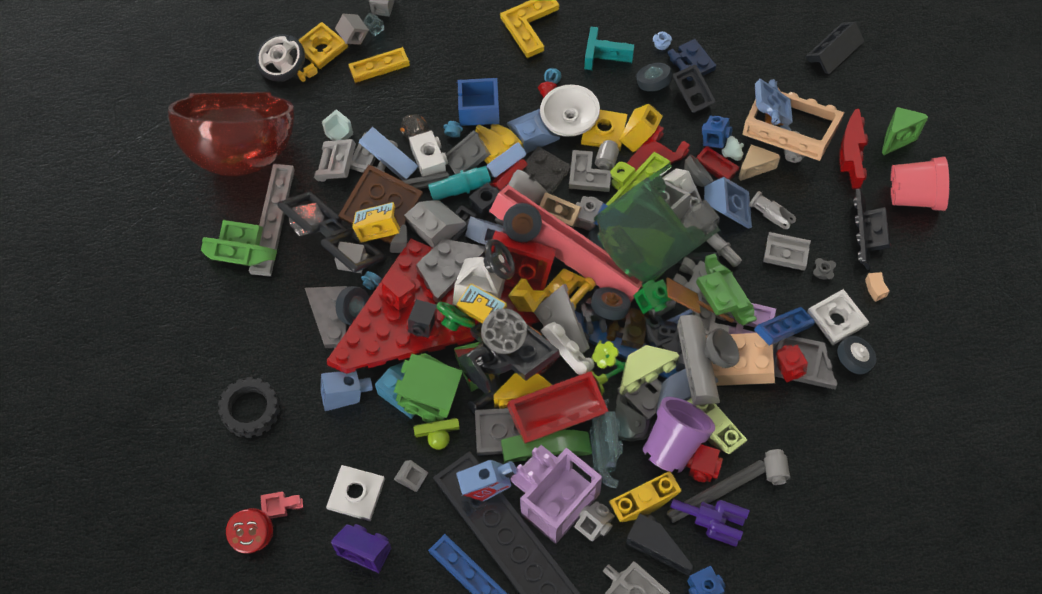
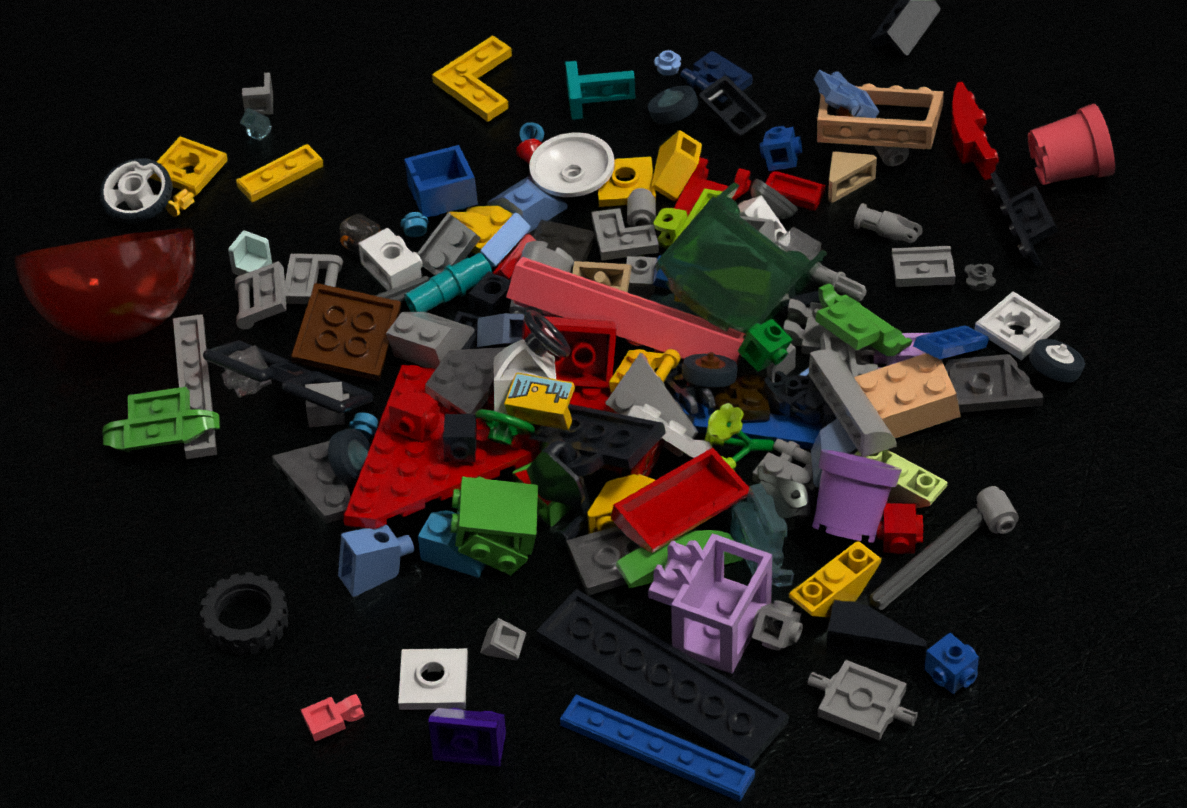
camera: 15 degrees left, 15 degrees down
red head [226,508,273,553] -> none
light grey brick [335,14,369,44] -> none
yellow panel [353,202,400,243] -> none
light blue tile [359,127,418,180] -> none
dark grey slope [390,225,407,253] -> none
lime tile [414,418,460,450] -> none
medium blue torso [456,460,517,501] -> none
light grey tile [481,308,527,354] -> none
black wheel [503,203,542,242] -> none
yellow panel [508,279,546,312] -> none
yellowish green slope [619,345,679,395] -> none
dark orange piece [666,277,734,323] -> none
dark purple plant [670,499,749,547] -> none
medium blue slope [704,177,752,229] -> none
dark grey piece [705,328,739,368] -> none
light aqua piece [722,136,744,161] -> none
red brick [776,345,808,382] -> none
light nougat piece [865,272,889,302] -> none
bright green slope [882,107,928,155] -> none

